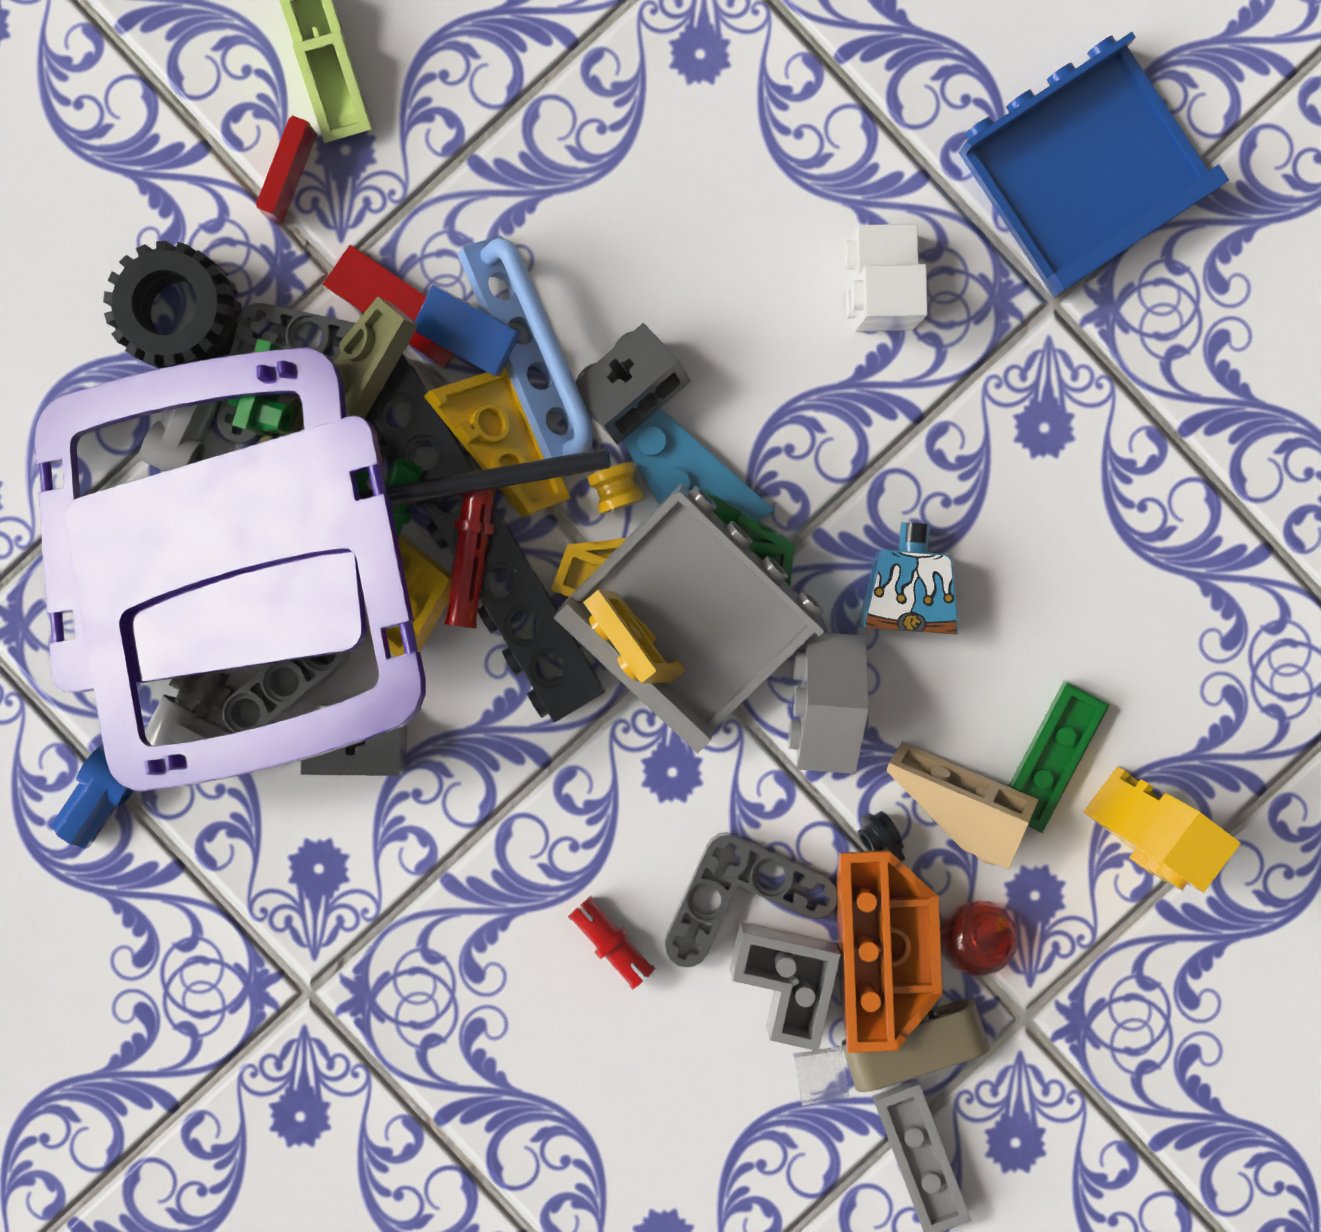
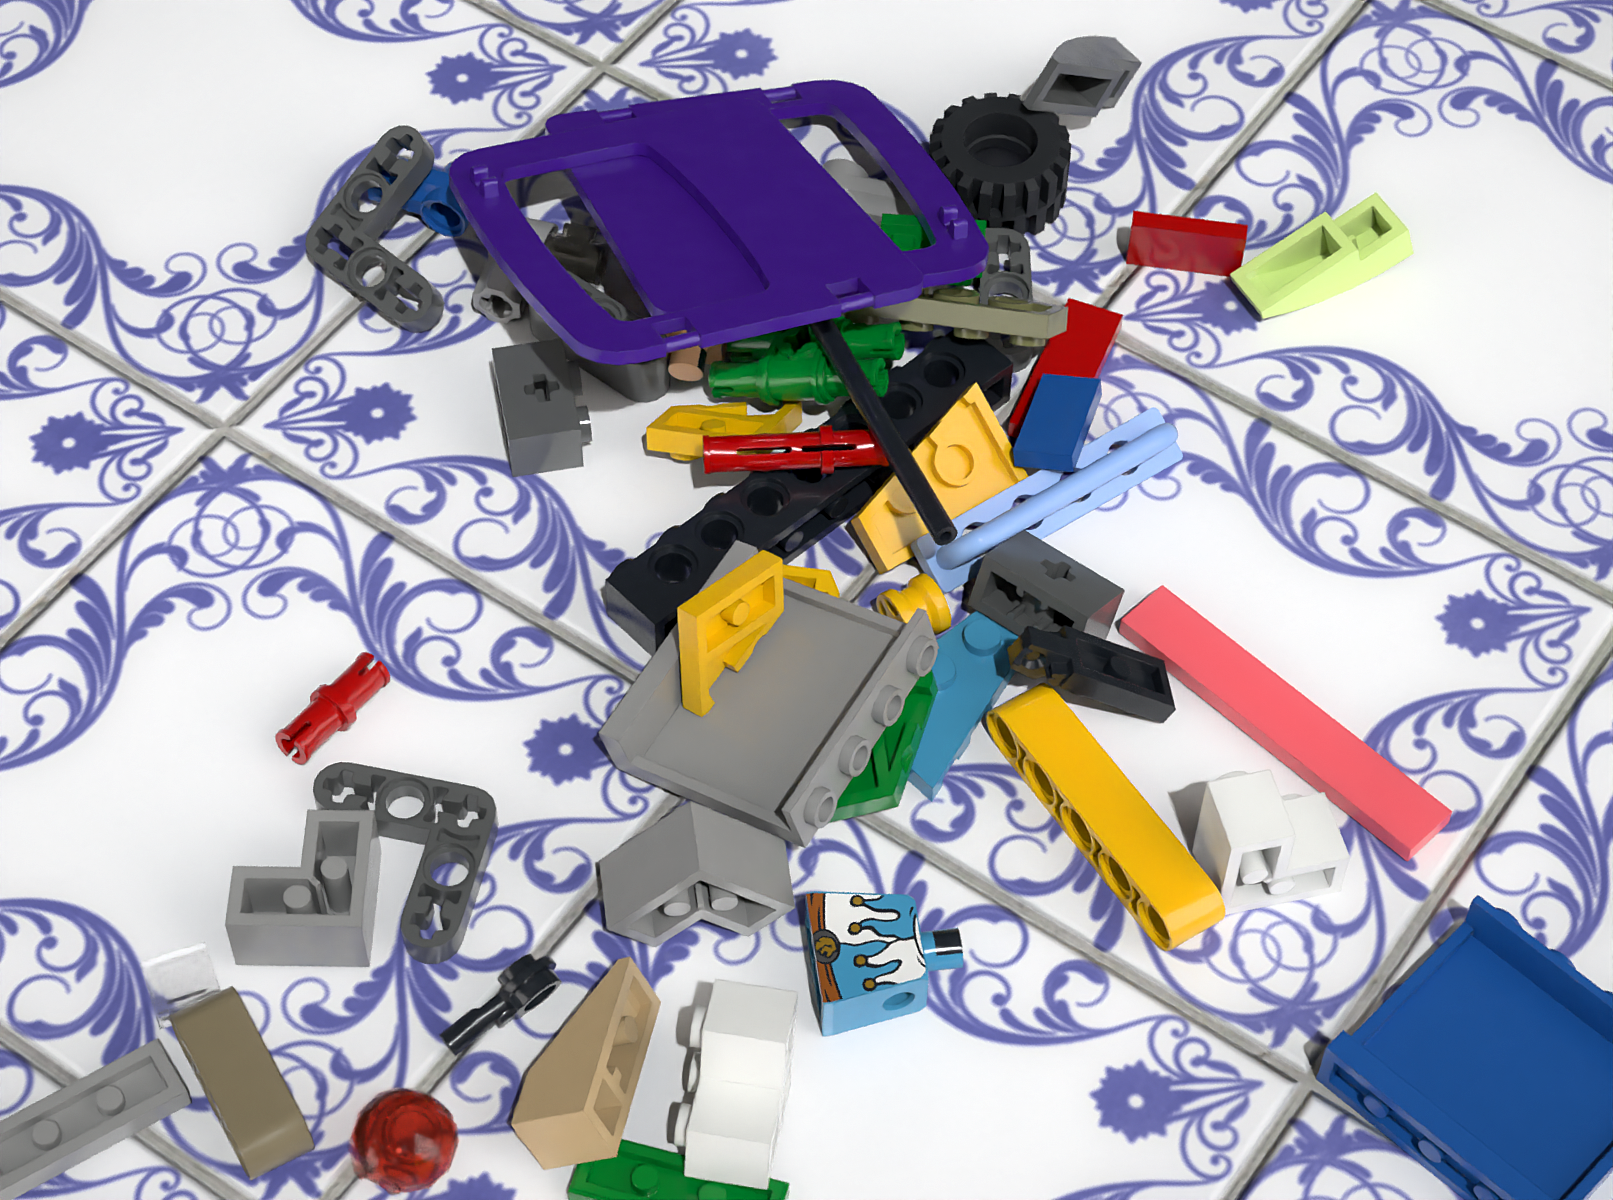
camera: 75 degrees right, 35 degrees down
orange wedge [836,850,942,1053] -> none
none -> dark grey beam [305,125,444,333]
none -> white brick [674,979,798,1190]
none -> yellow beam [986,683,1225,951]
none -> black hinge [1007,625,1176,723]
none -> dark grey slope [1023,36,1142,117]
none -> coral tile [1119,585,1452,862]

